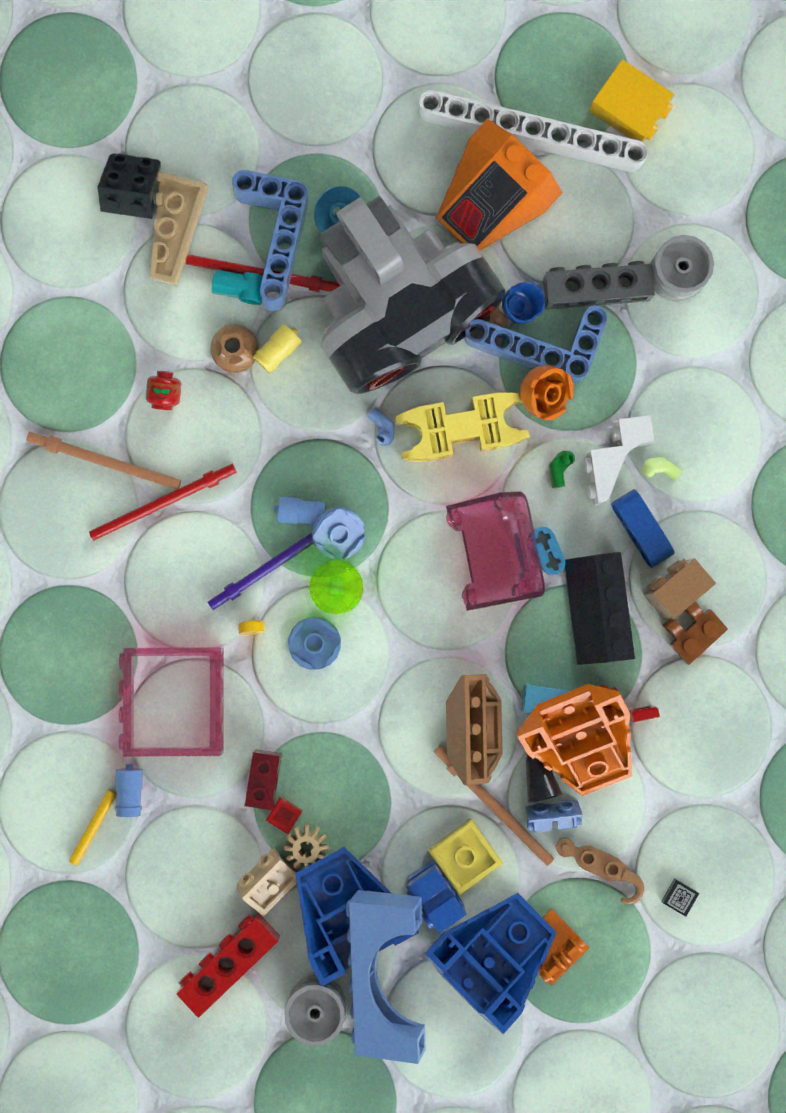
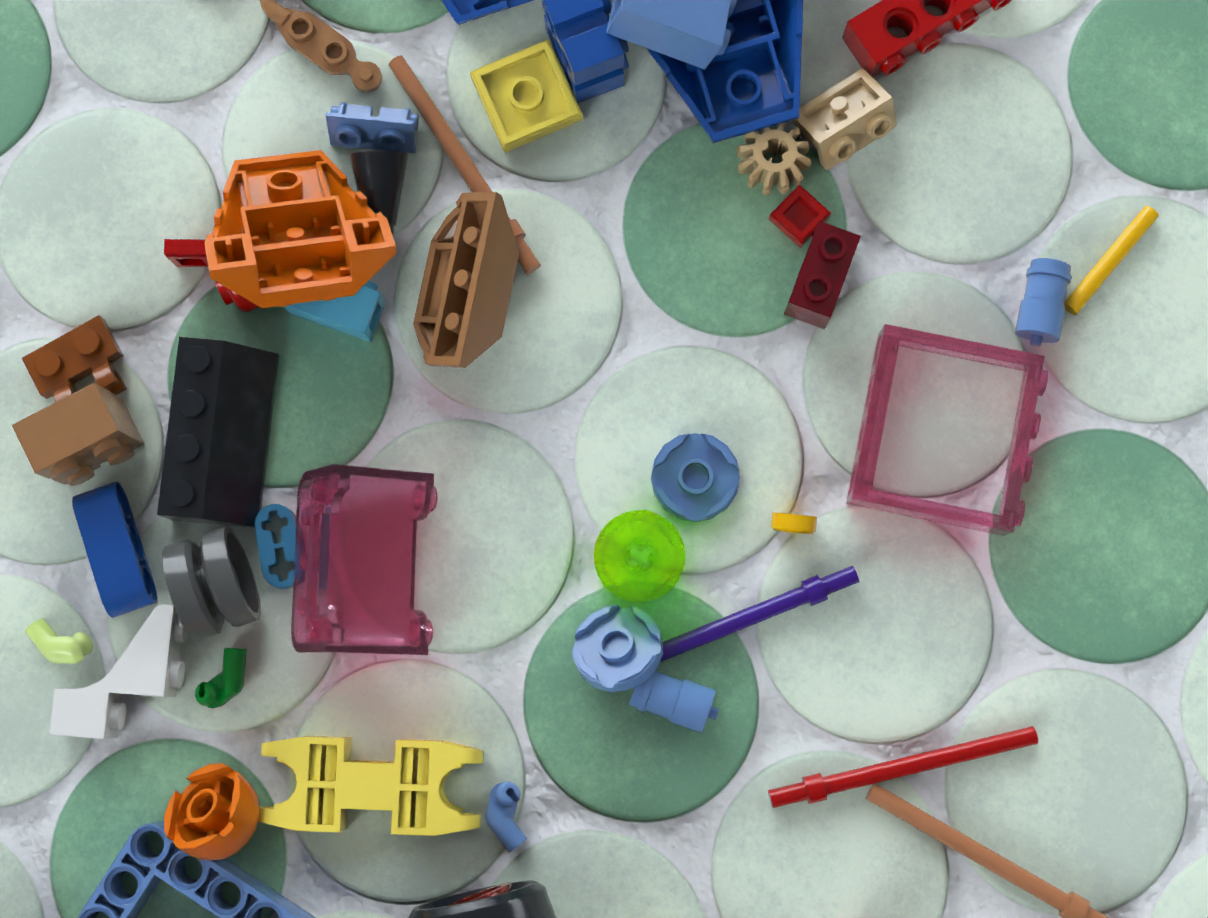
camera: 160 degrees left, 5 degrees down
none -> dark grey wheel [162,525,261,641]

